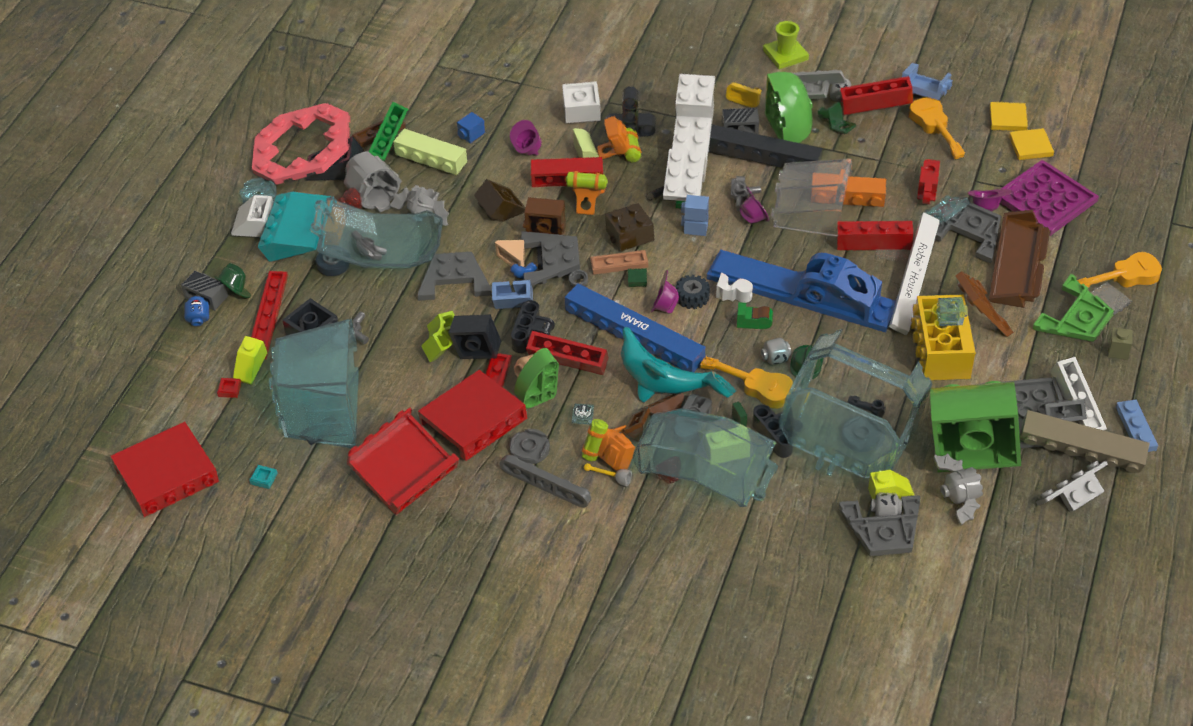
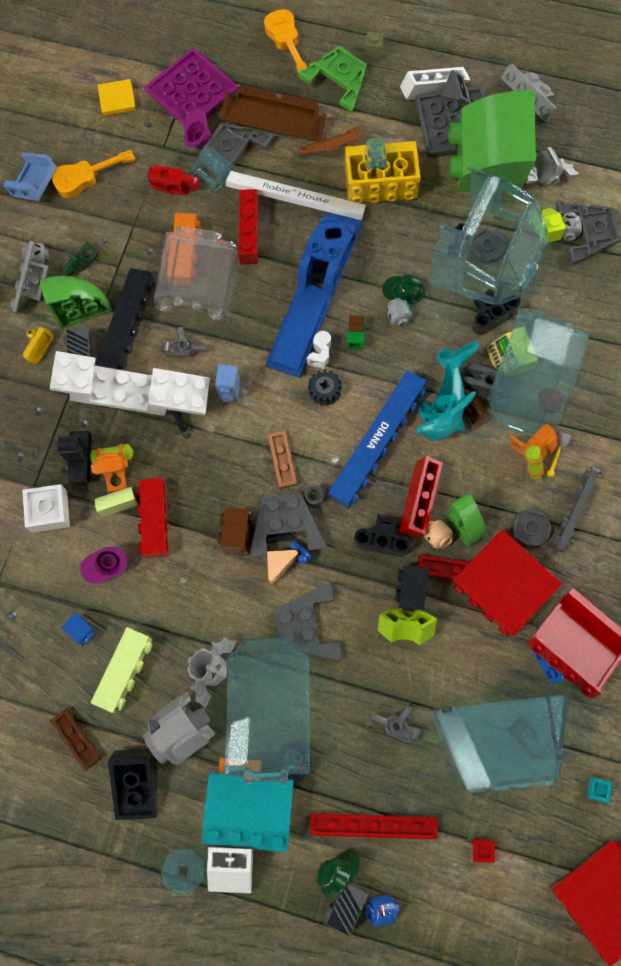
camera: 90 degrees left, 25 degrees up
neon yellow slope [233,336,268,385] -> none
coral plate [252,103,350,185] -> none
black brick [282,298,339,353] -> none
clear red brick [338,187,362,213] -> none
flat silver piece [351,230,387,261] -> none
green brick [369,102,408,161] -> none
dark brown slope [474,179,526,222] -> none
medium blue piece [492,280,533,309] -> none
piece [566,171,608,215] -> none
clear light blue tile [572,403,595,425] -> none
dark brown brick [605,203,654,251] -> none
reddish brown slope [624,407,651,443] -> none
dark green tile [628,268,647,287] -> none
magenta piece [651,270,679,313] -> none
light orange piece [700,356,793,409] -> none
dark green tile [732,401,748,429] -> none
magenta piece [740,187,769,223] -> none
red brick [840,76,913,115] -> none
yellow tile [990,102,1028,131] -> none
dark tan brick [1020,410,1150,473] -> none
clear piece [1091,282,1132,315] -> none
medium blue plate [1116,400,1158,452] -> none

